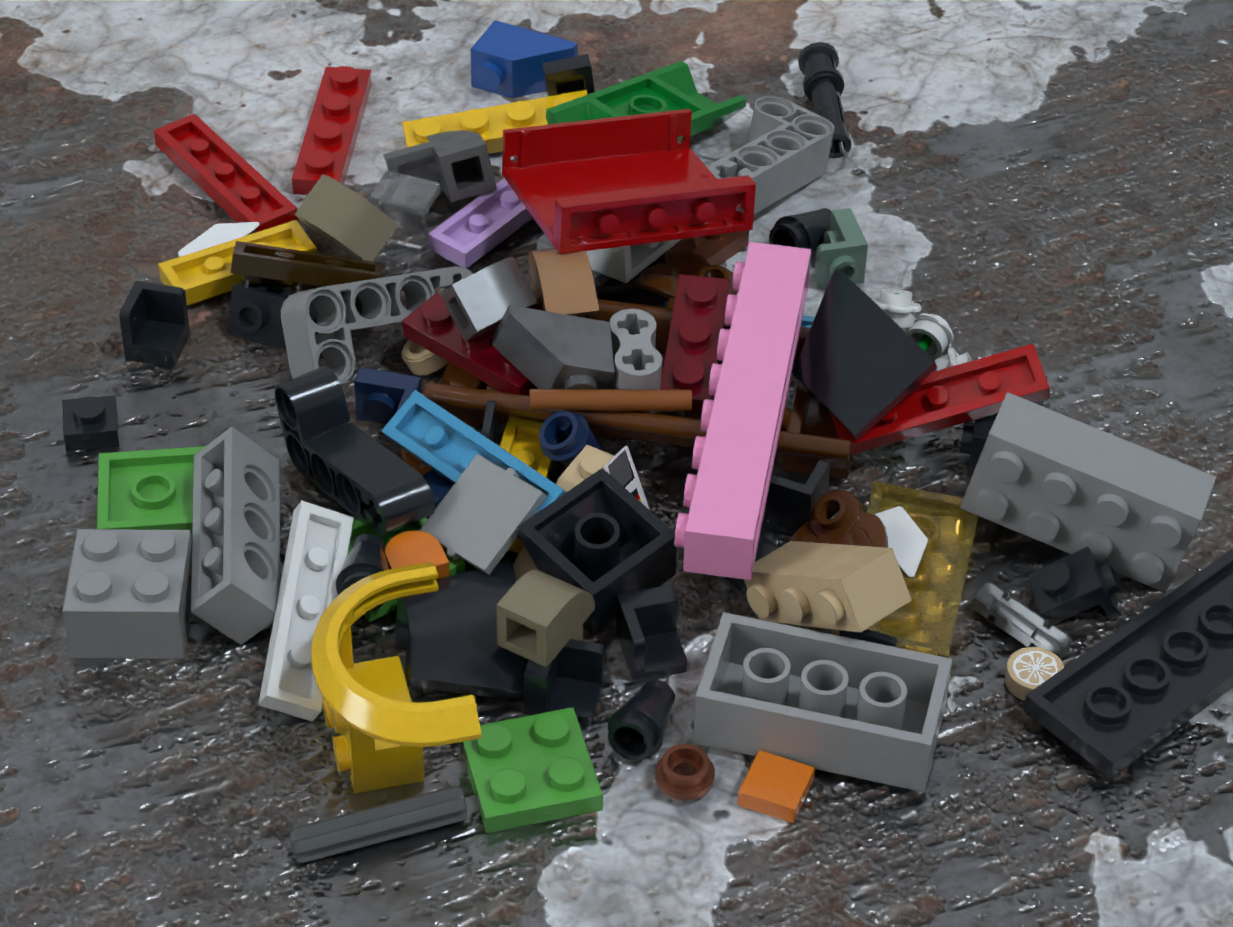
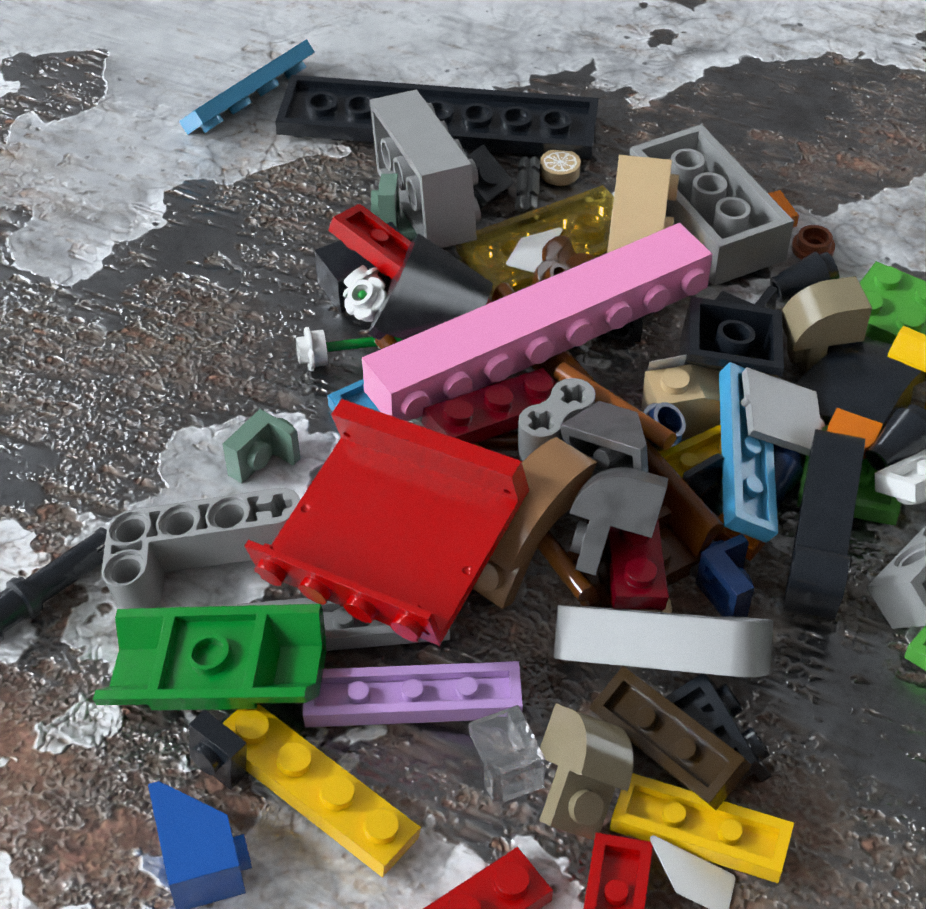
camera: 130 degrees left, 5 degrees up
black panel [119,281,190,368] -> none
flat silver brick [383,131,497,204] -> none
black cone [769,208,832,254] -> none

